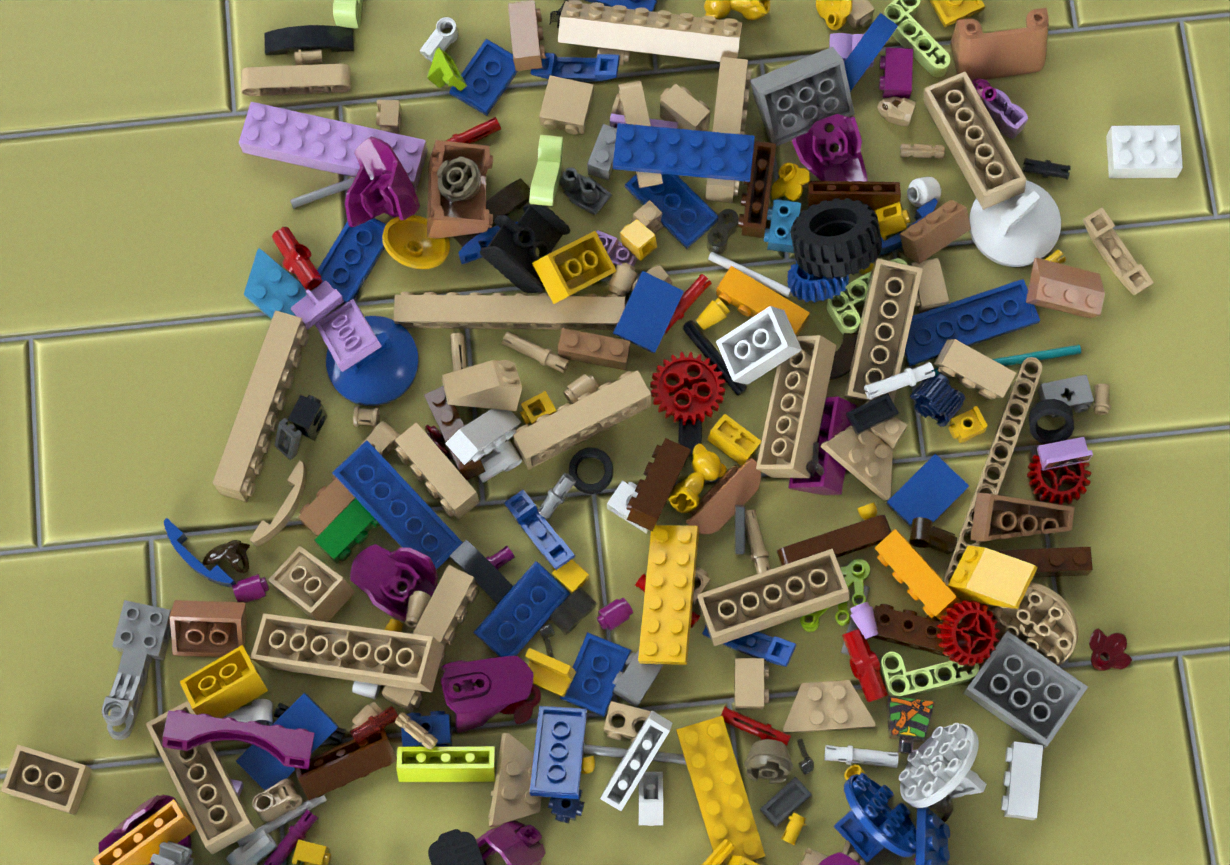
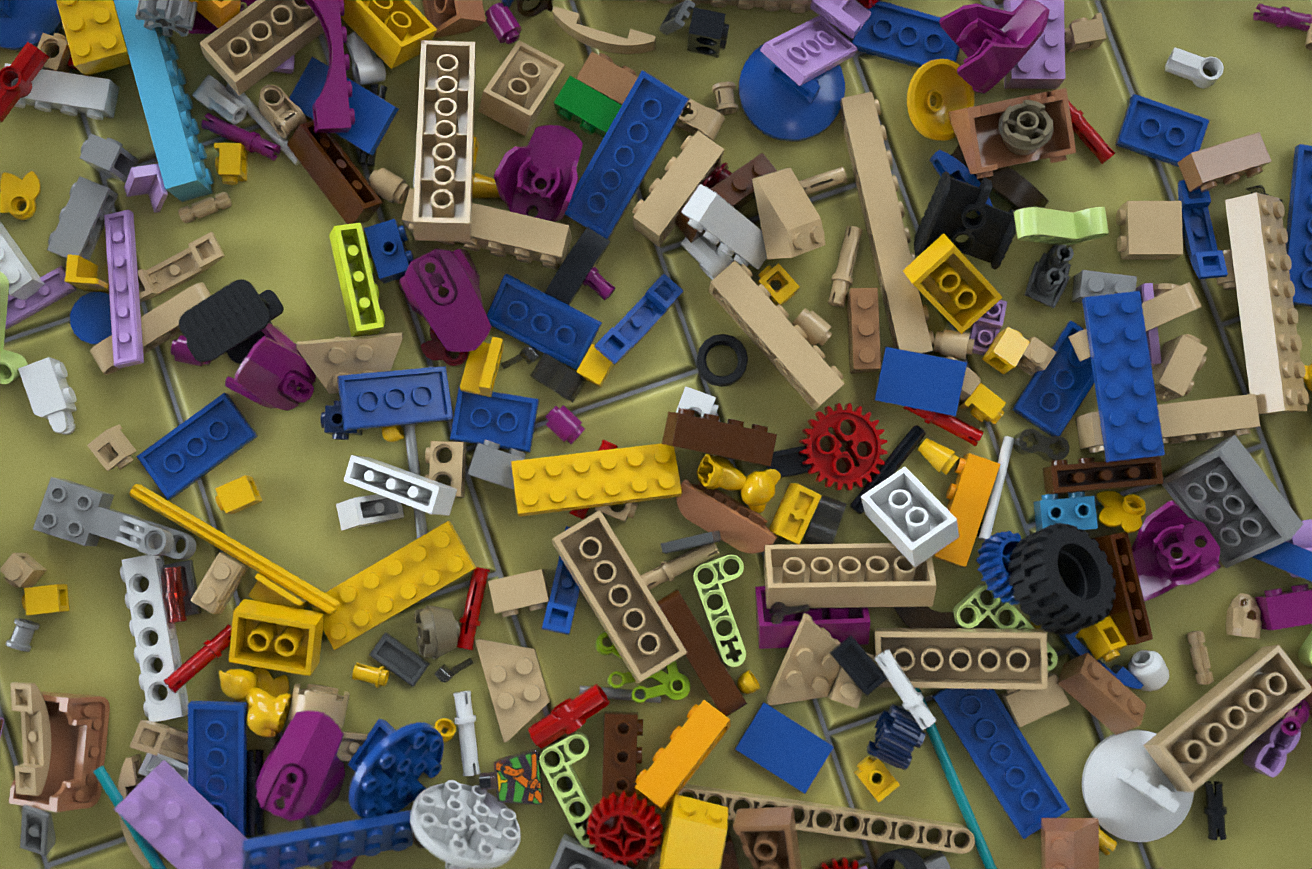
camera: 75 degrees right, 10 degrees up
clear red pin [350,706,398,744] -> none
tan axle [395,713,438,750] -> none
tan cone [405,591,431,628] -> none
lime slope [427,47,467,91] -> none
light grey pin [537,473,576,519] -> none
lavender cone [850,602,879,639] -> none
dark brown piece [909,517,957,554] -> none
tan brick [934,339,1016,400] -> none
none -> yellowish green beam [693,555,746,667]
none -> clear smoke axle [803,494,846,544]
none -> yellow brick [959,383,1006,424]

